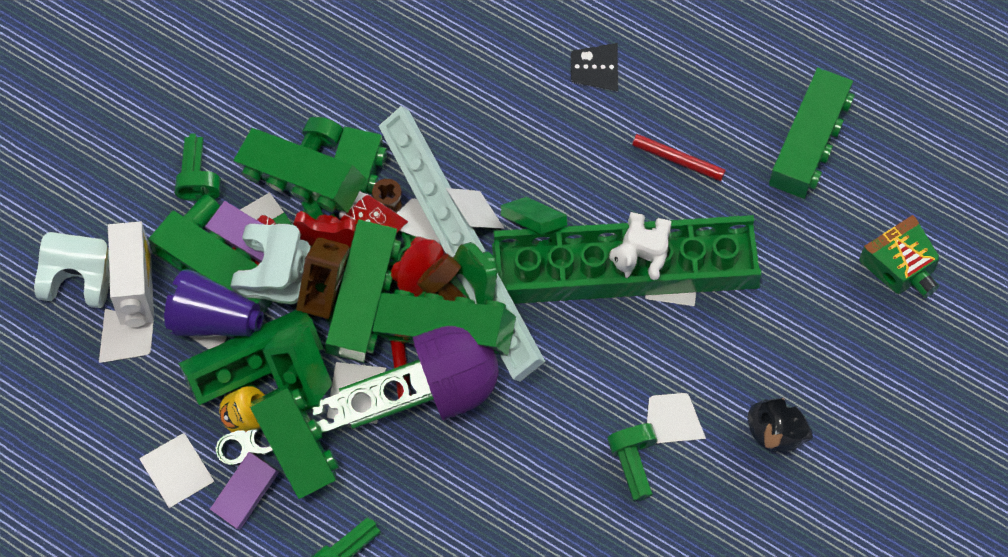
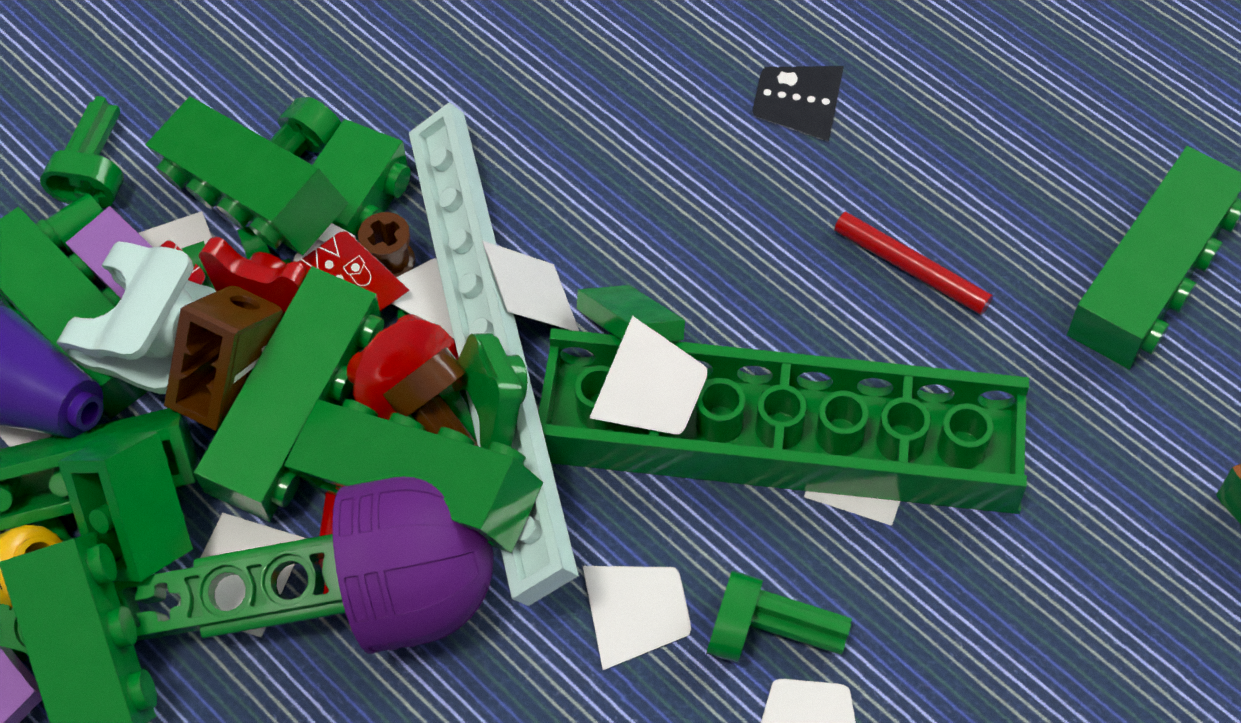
camera: 15 degrees right, 5 degrees down
white animal [609,212,671,280] -> none
none -> white sticker [583,566,691,670]
none -> white sticker [590,316,707,435]
none -> green piece [706,570,852,664]

